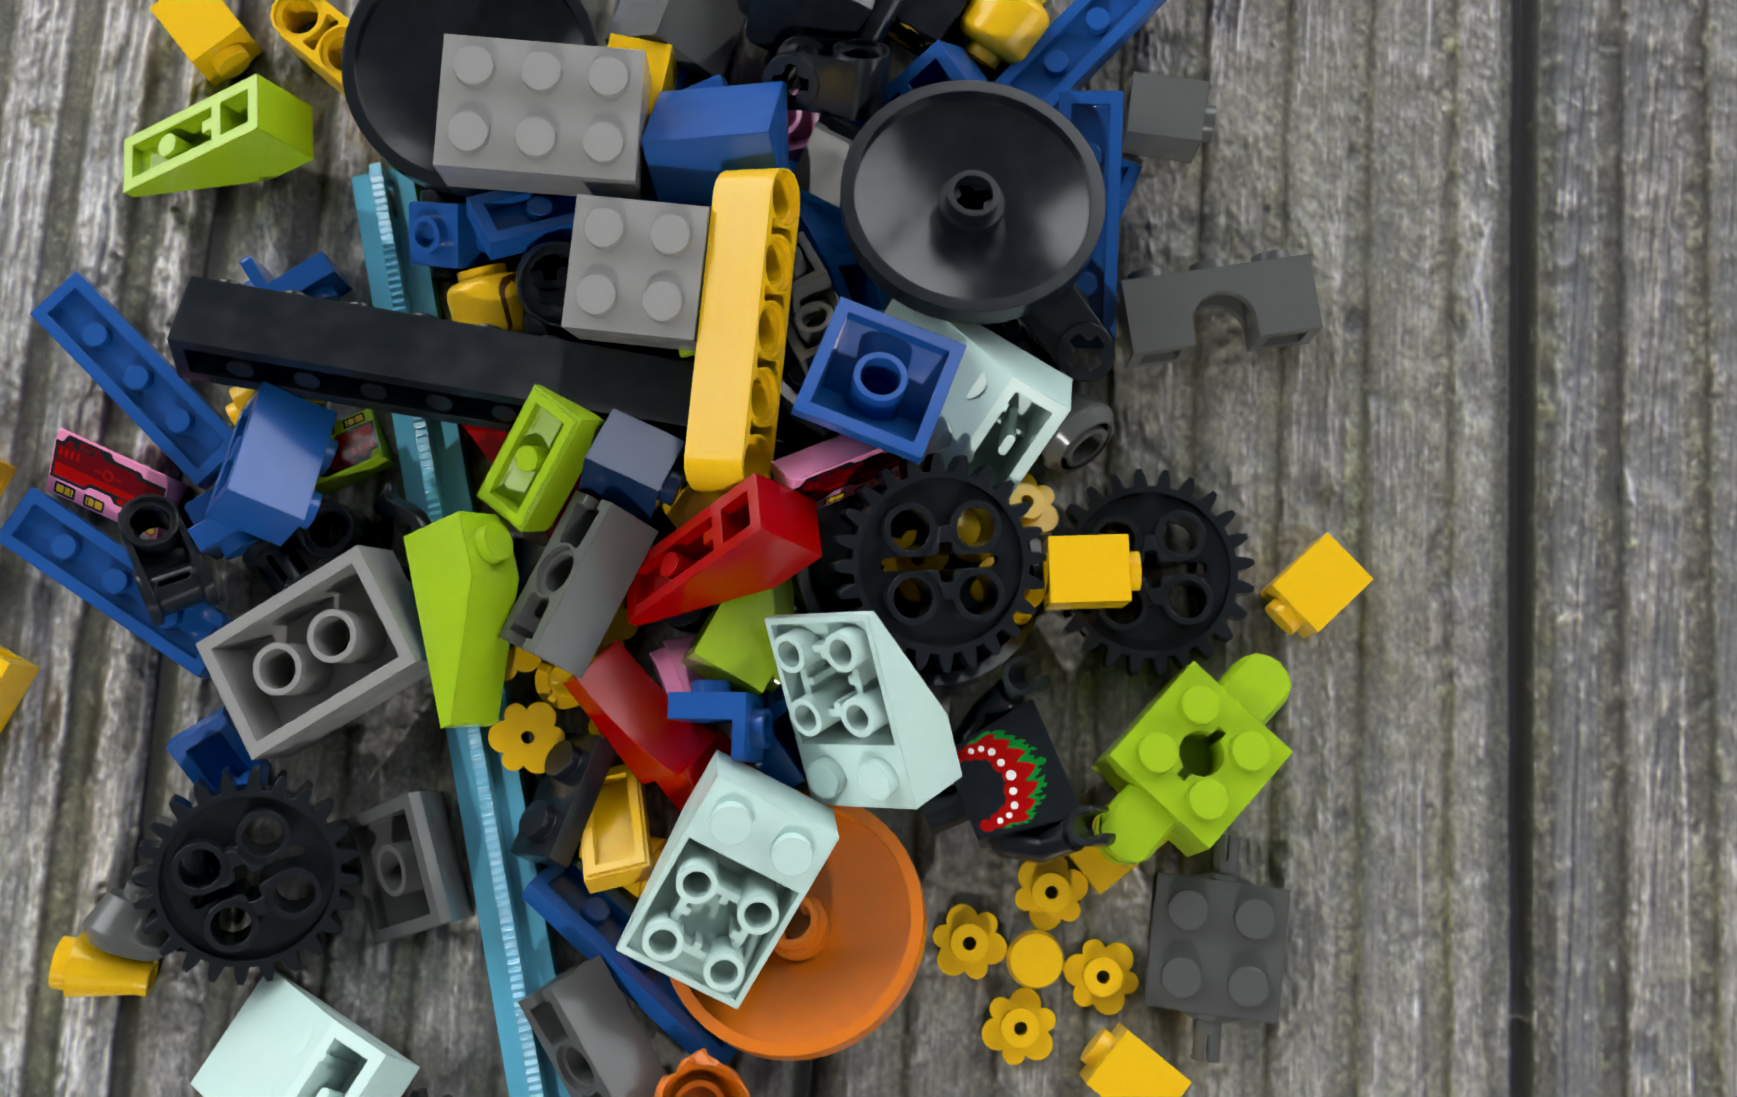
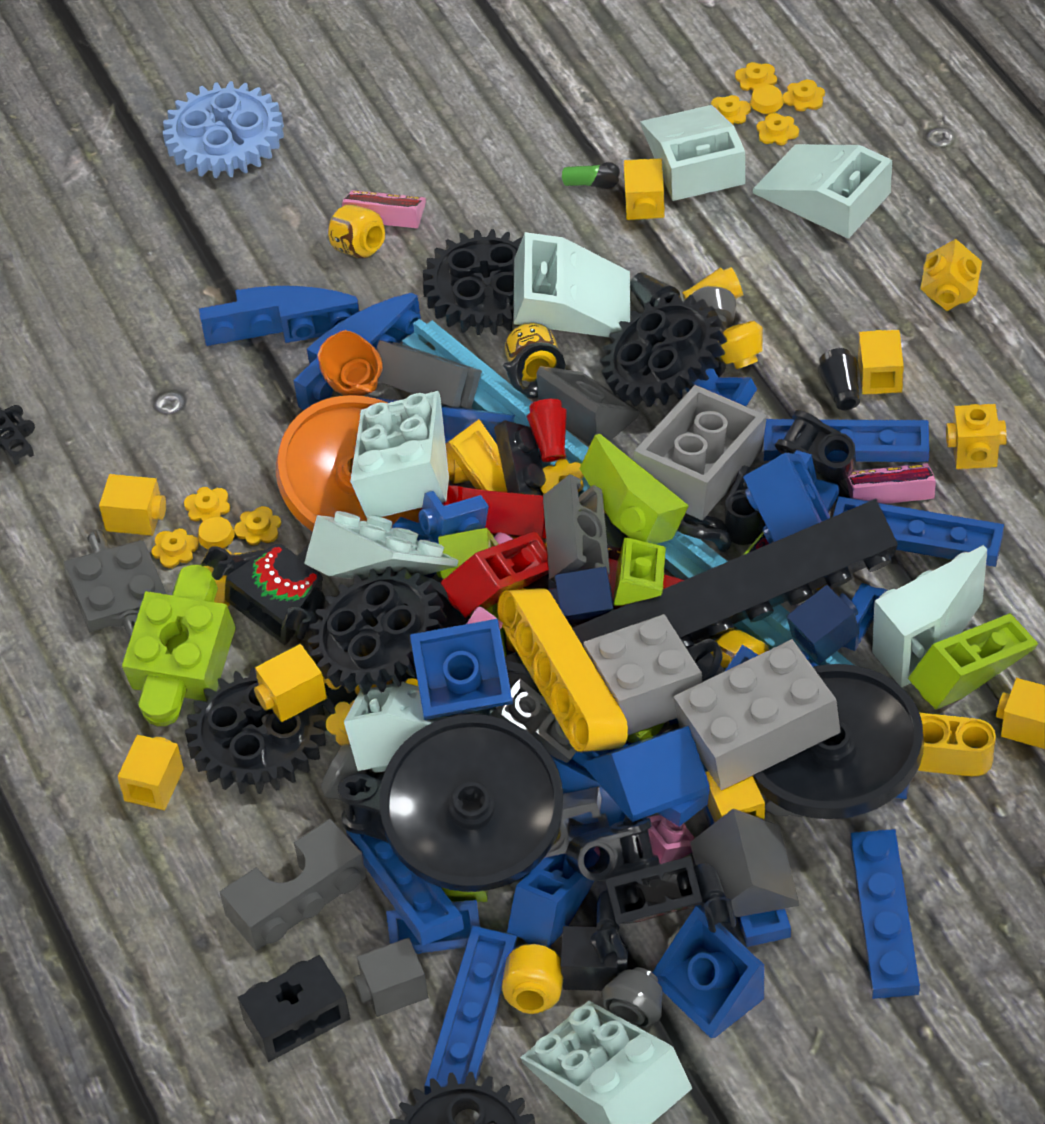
camera: 150 degrees right, 30 degrees down
none -> black brick [237,955,350,1062]
none -> black piece [503,342,566,399]
none -> yellow head [505,323,559,382]
none -> red cone [526,399,567,462]
none -> black cone [630,272,682,308]
none -> yellow cone [719,320,763,369]
none -> dark blue brick [786,585,860,665]
none -> black cone [818,348,860,411]
none -> light aqua slope [872,545,987,687]

